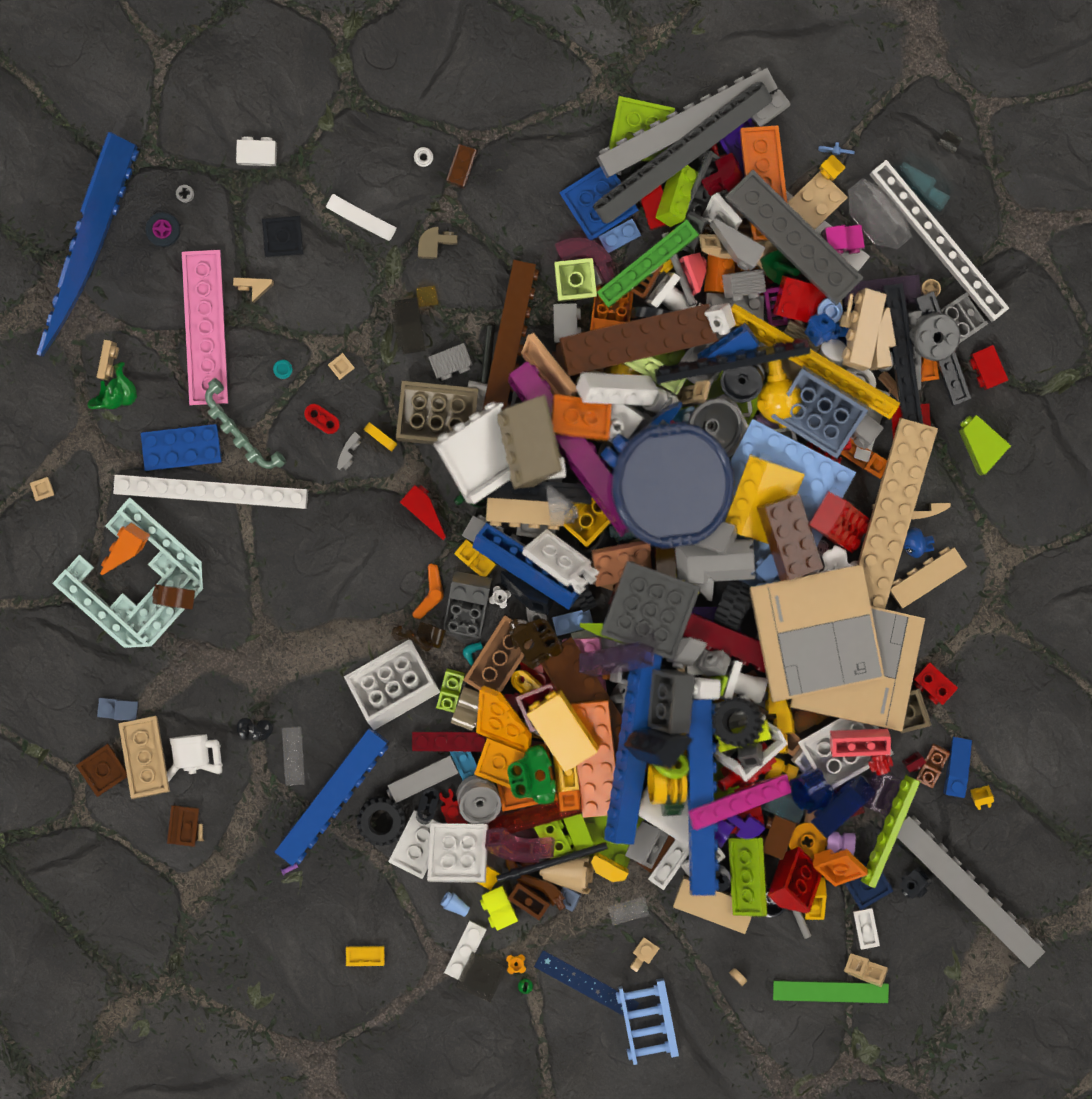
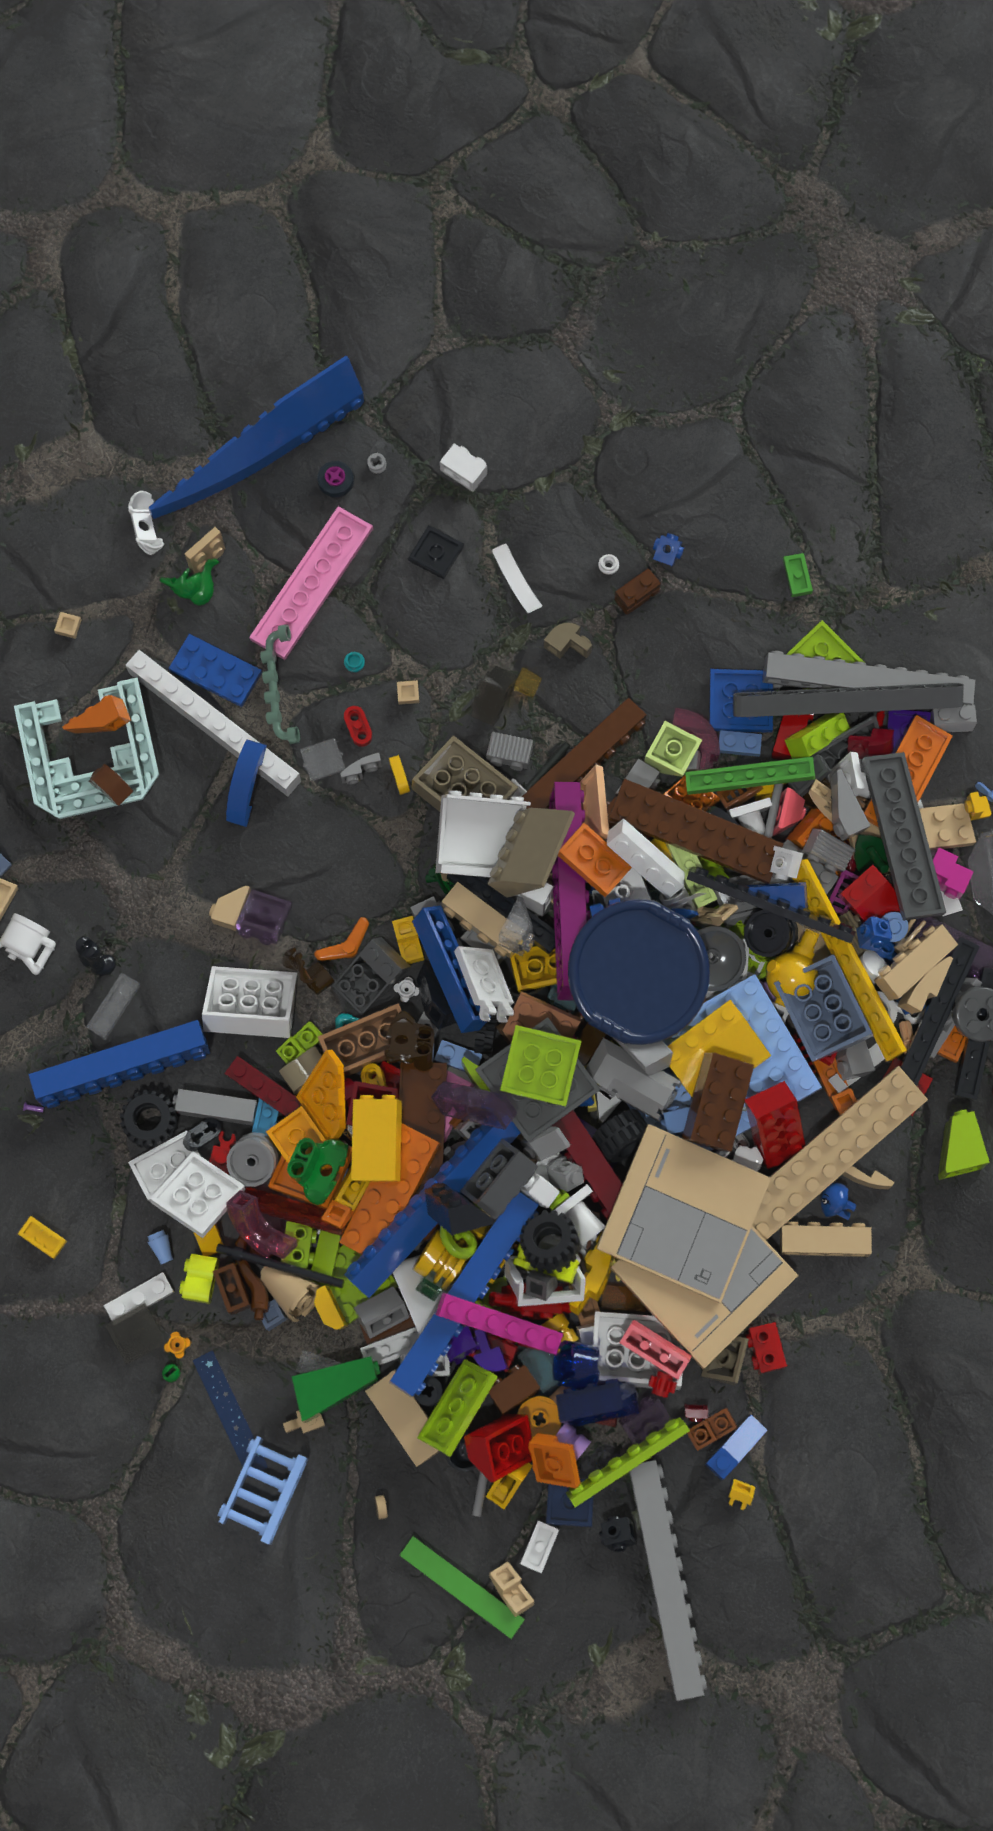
camera: 40 degrees right, 15 degrees down
tan slope [233,278,274,303] -> none
red slope [400,485,446,540] -> none
none -> white piece [128,491,164,555]
none -> tan slope [209,886,252,931]
none -> blue slope [226,739,267,827]
none -> clear purple plate [236,890,292,945]
none -> green slope [292,1356,381,1423]
none -> clear piece [300,738,345,781]
none -> lime plate [500,1025,581,1107]
none -> blue brick [653,533,684,566]
none -> bright green plate [783,553,813,597]

